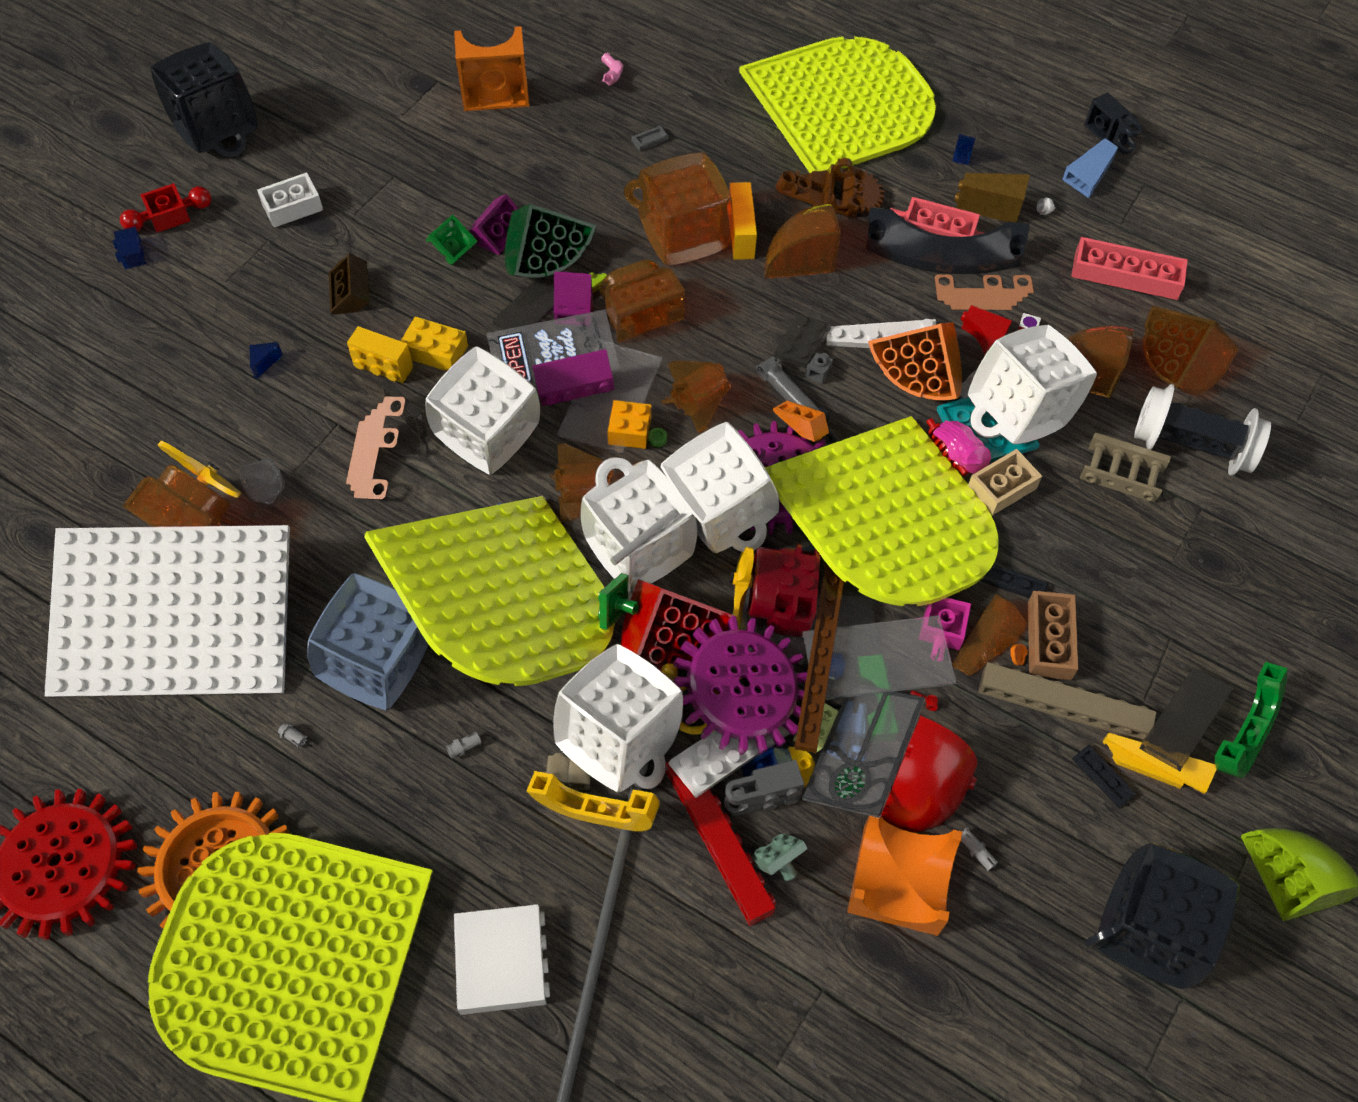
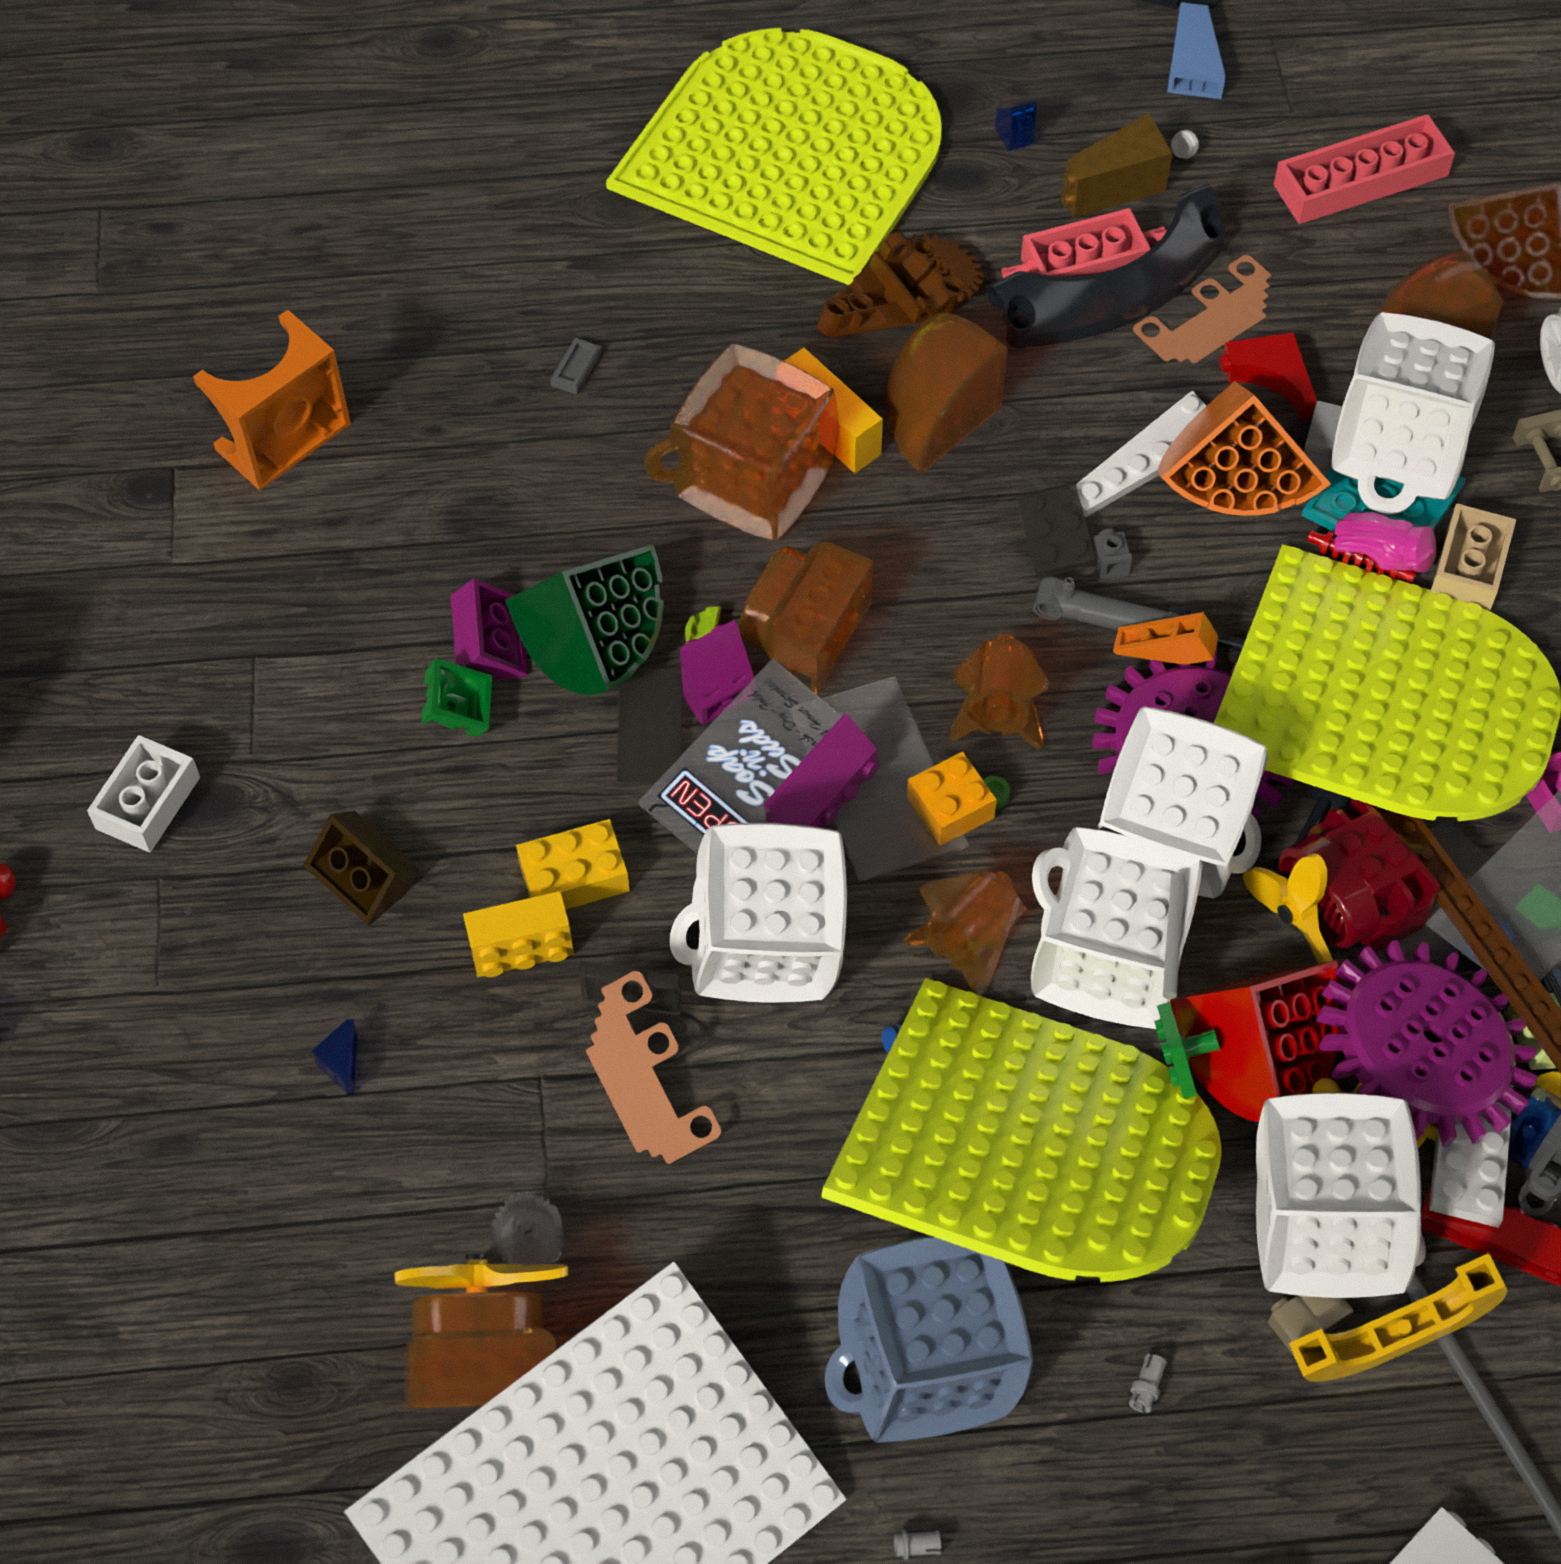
camera: 35 degrees left, 0 degrees up
bright pink arm [601,53,623,86] -> none
tile [1018,313,1041,330] -> none

